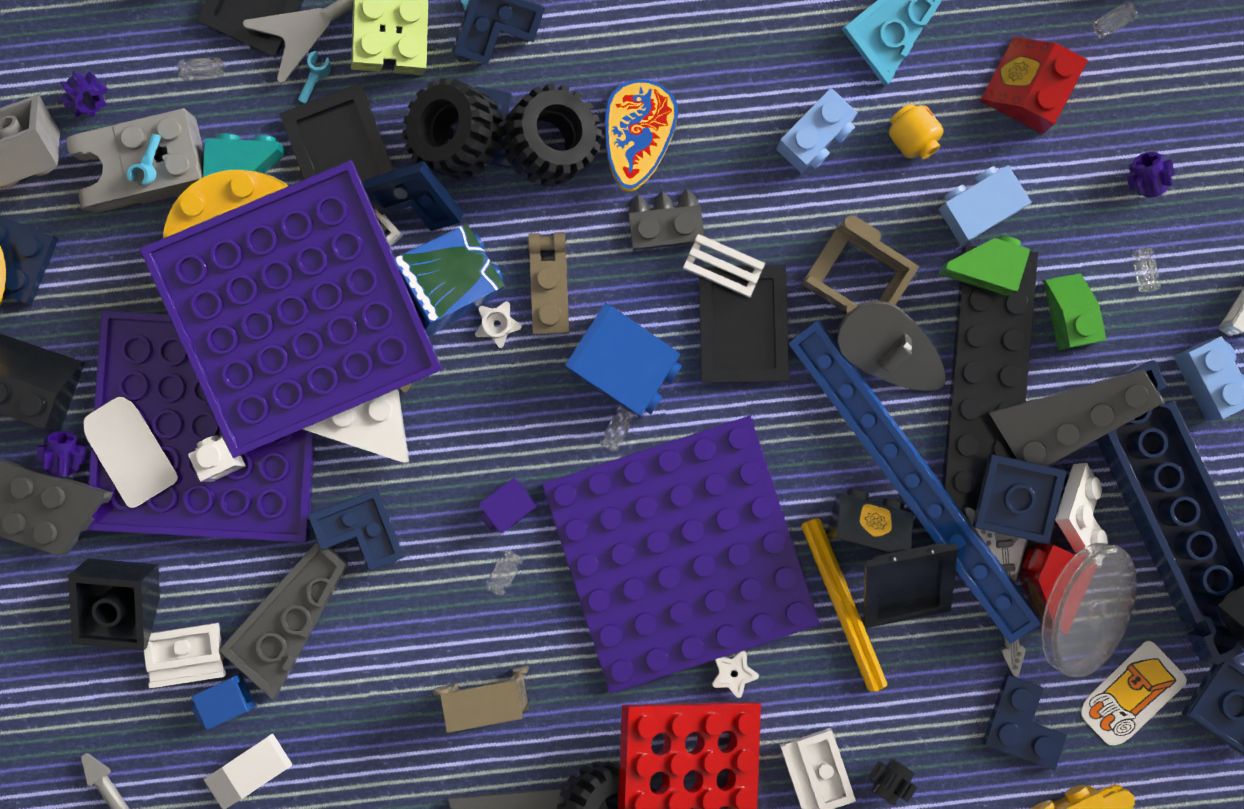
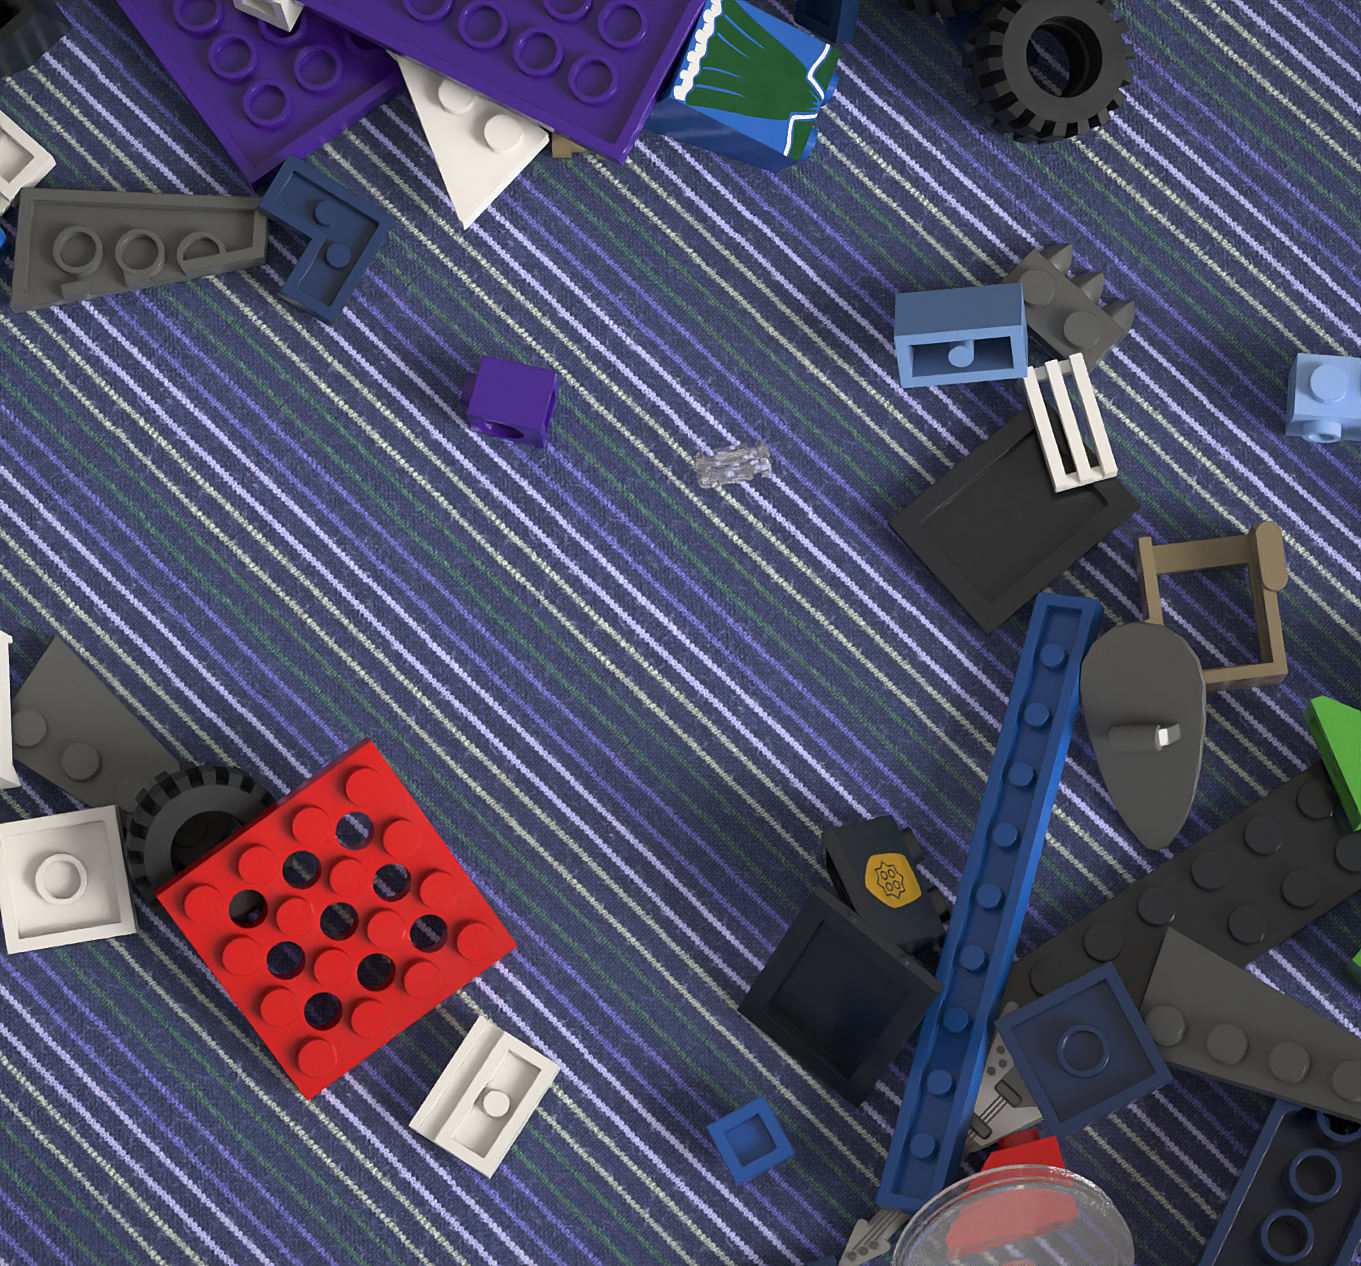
camera: 55 degrees right, 10 degrees down
dark tan piece [433,665,530,733] -> none
white plate [475,301,522,348] -> none
clear piece [485,550,523,596] -> none
dark tan plate [528,232,570,335] -> none
dark purple plate [542,415,820,694] -> none
blue slope [565,302,682,418] -> none
shield [605,80,678,192] -> none
white plate [712,650,759,698] -> none
yellow axle [801,518,887,692] -> none
black gear [869,758,918,805] -> none
white plate [1055,463,1108,567] -> none
none -> blue tile [706,1095,795,1187]
none -> medium blue brick [894,282,1028,388]

